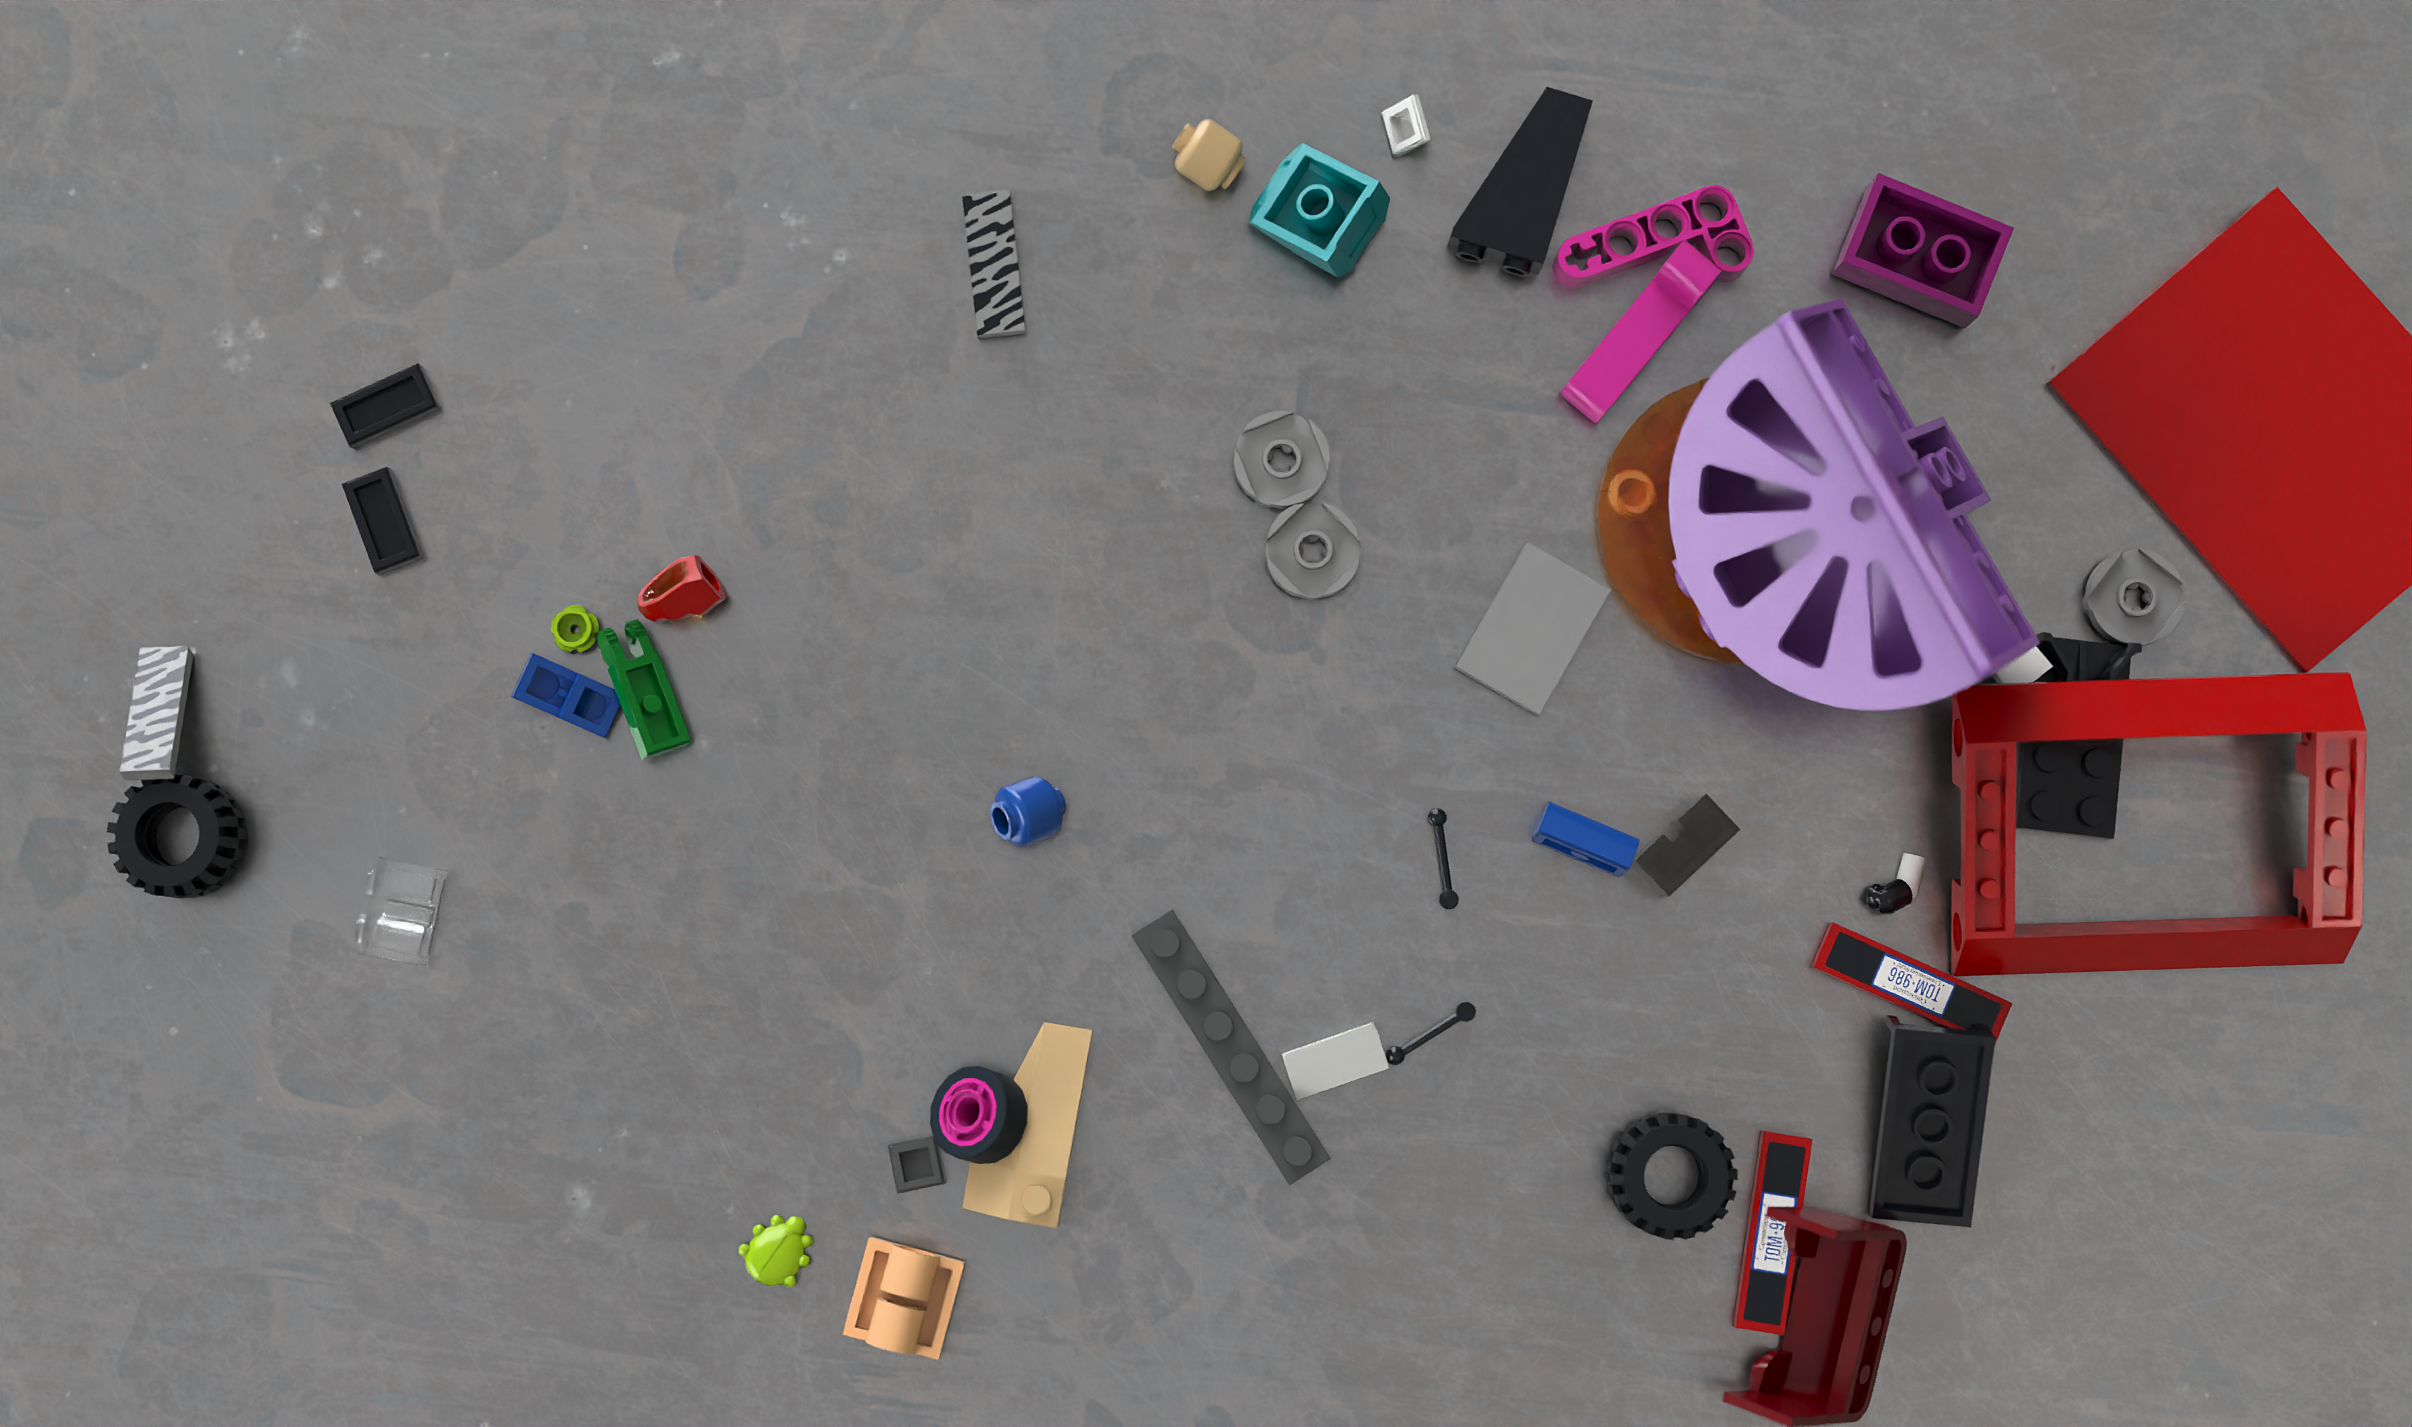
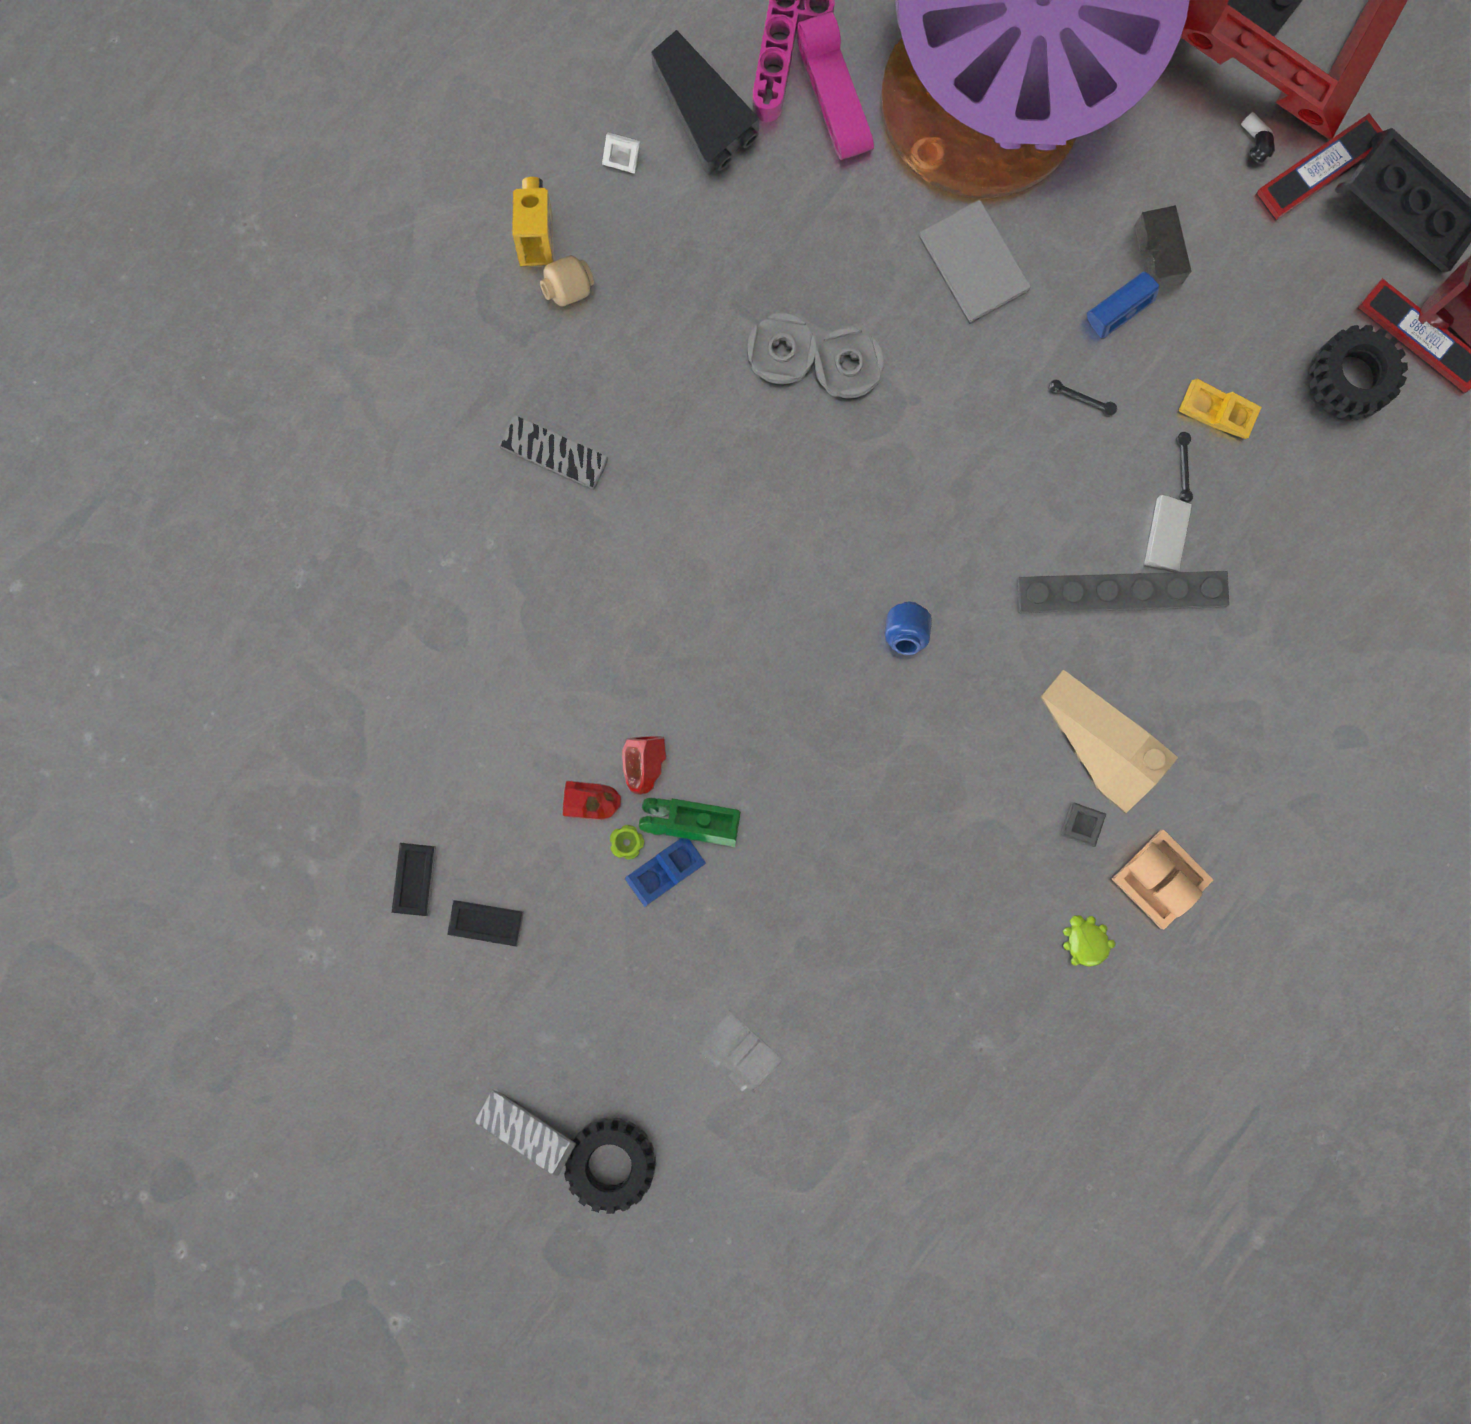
camera: 55 degrees left, 0 degrees up
wheel [930,1066,1027,1164] -> none
teal slope [1249,143,1390,277] -> none
none -> yellow torso [512,177,554,266]
none -> red rock [563,781,621,820]
none -> yellow slope [1179,378,1262,439]

